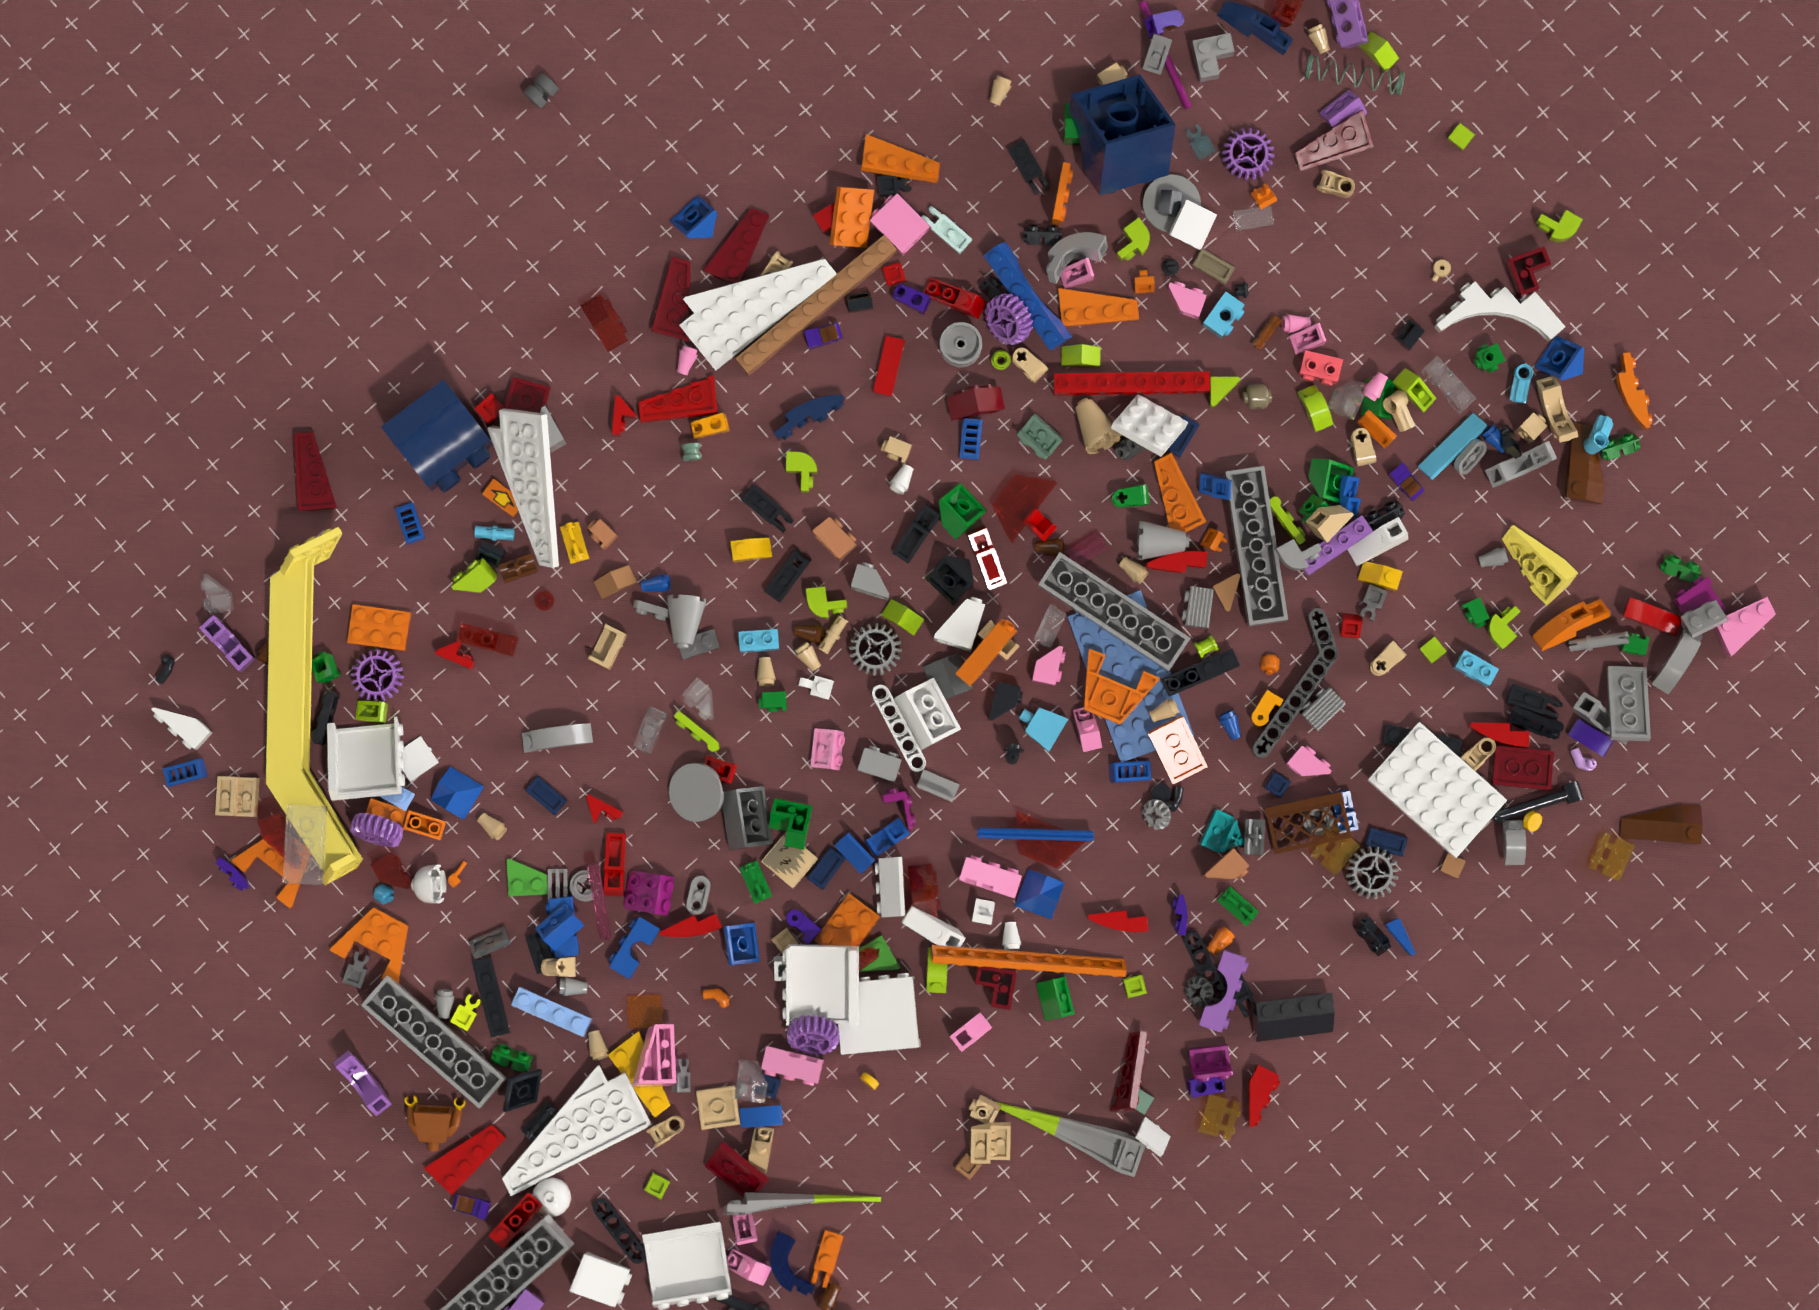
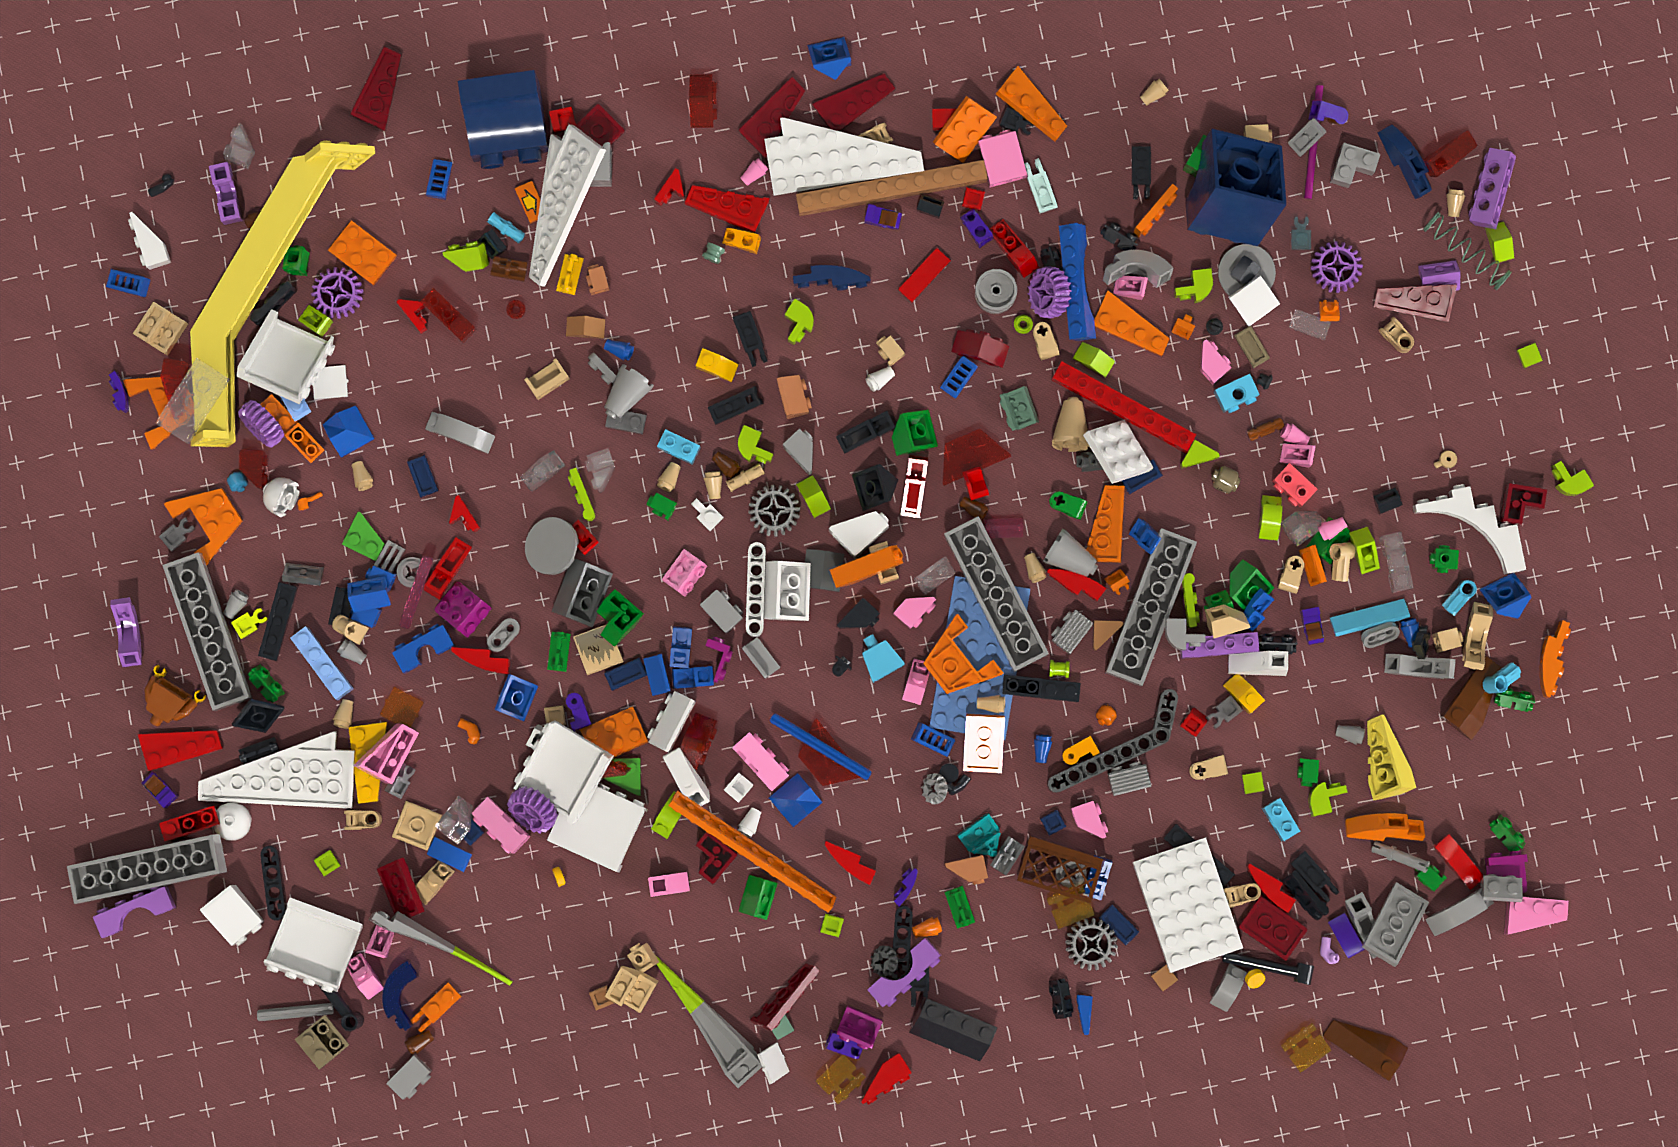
camera: 30 degrees right, 0 degrees up
none -> blue slope [669,626,692,668]

